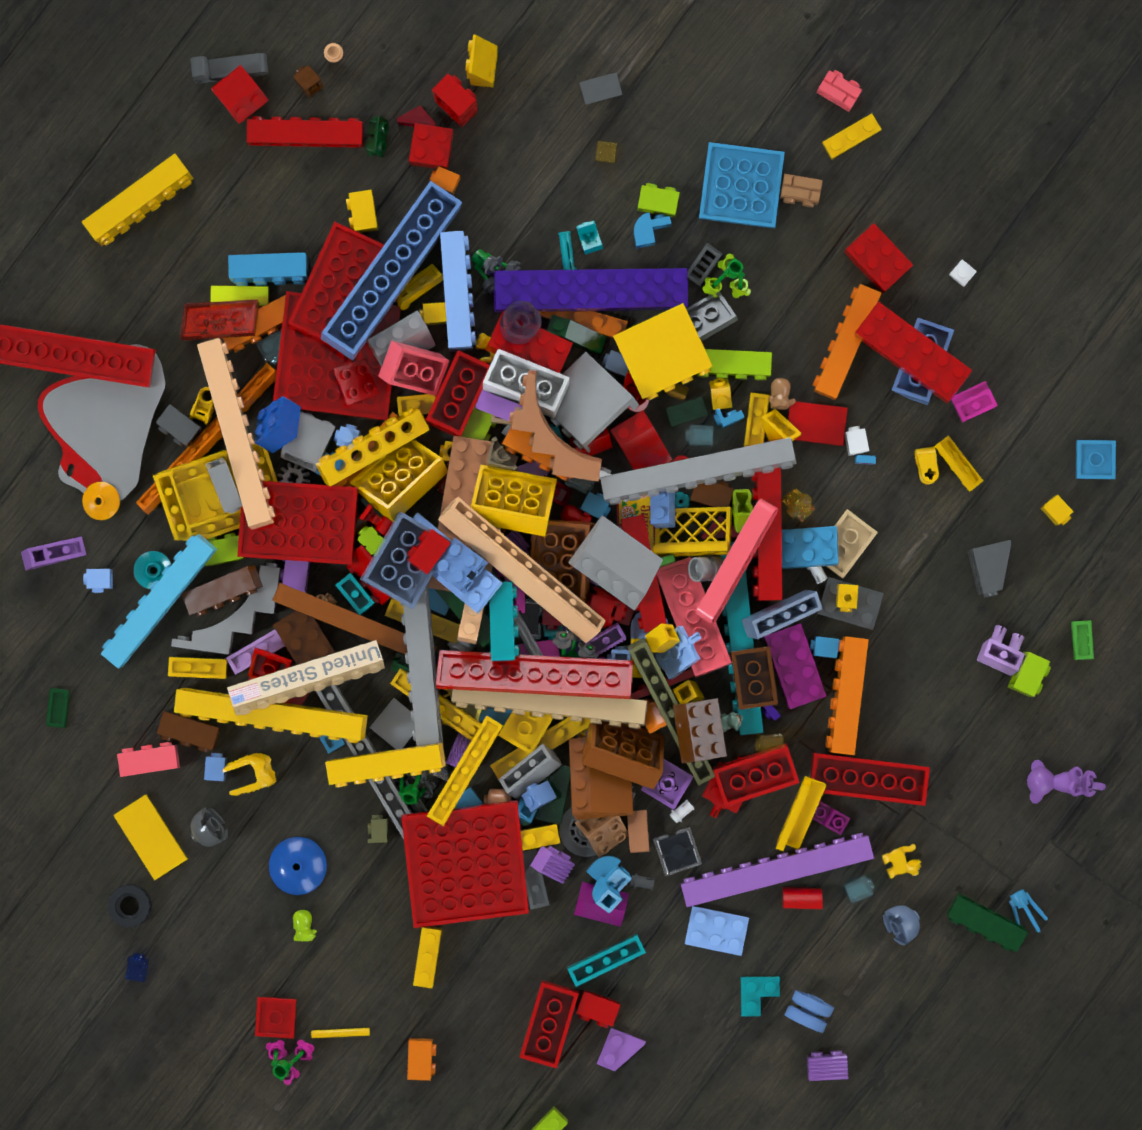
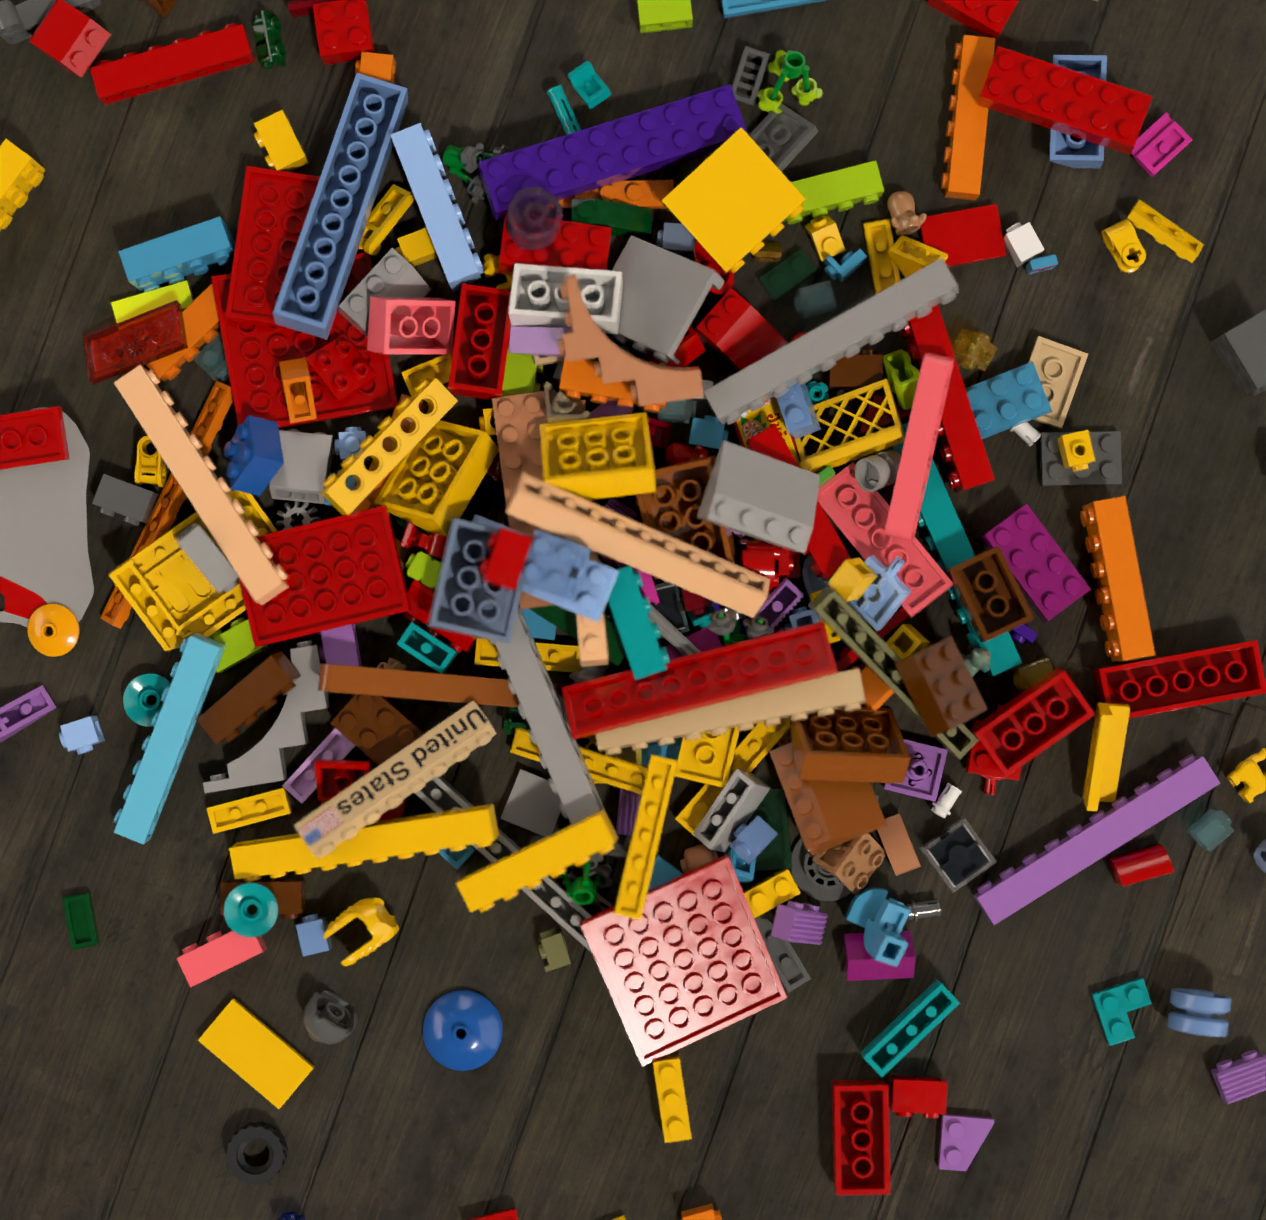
camera: 20 degrees left, 0 degrees up
lime animal [293,910,317,941] -> none
dark azure brick [634,213,671,249] -> none
light blue plate [684,906,749,956] -> none
sand blue brick [741,590,822,639] -> none
dark azure brick [810,636,839,658] -> none
magenta slope [812,801,850,835] -> none
none -> teal dish [224,883,278,937]
none -> orange slope [279,357,317,423]

